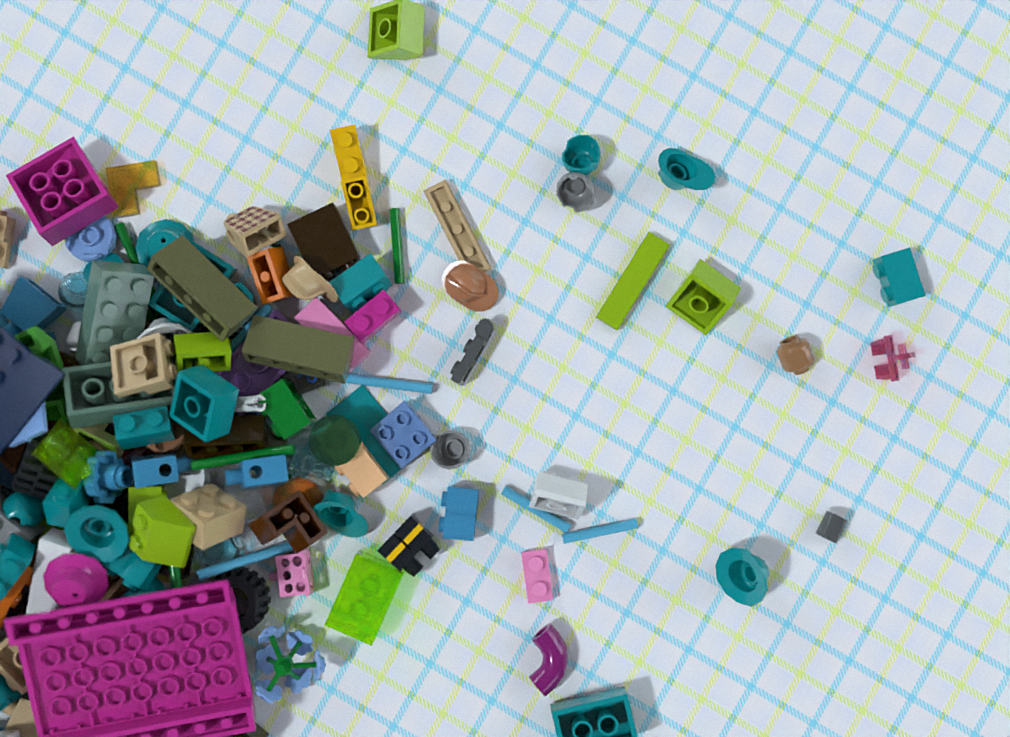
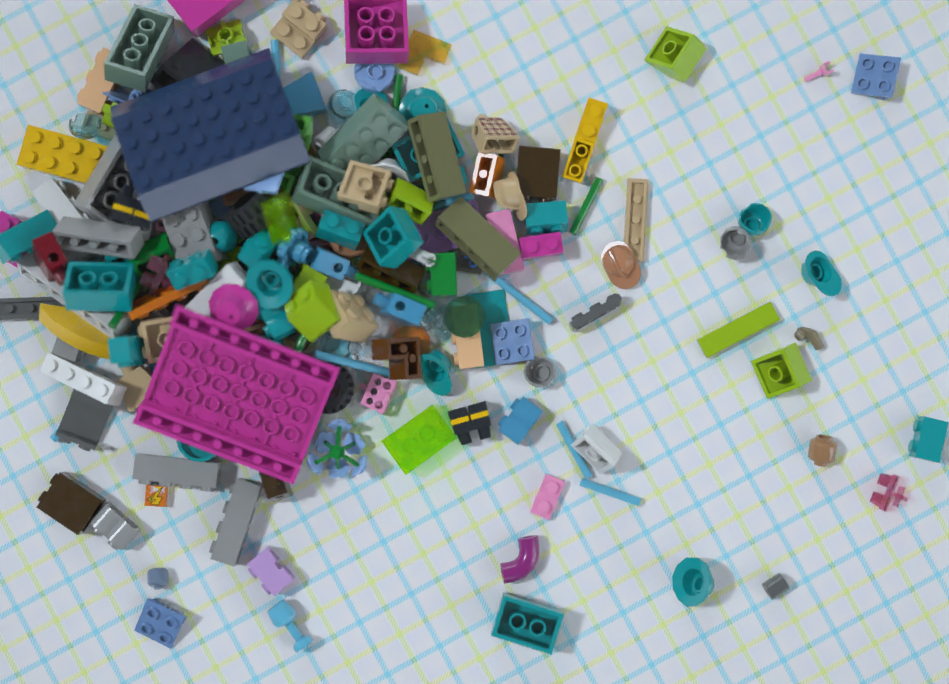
camera: 30 degrees right, 0 degrees up
none -> dark tan arm [794,326,824,350]

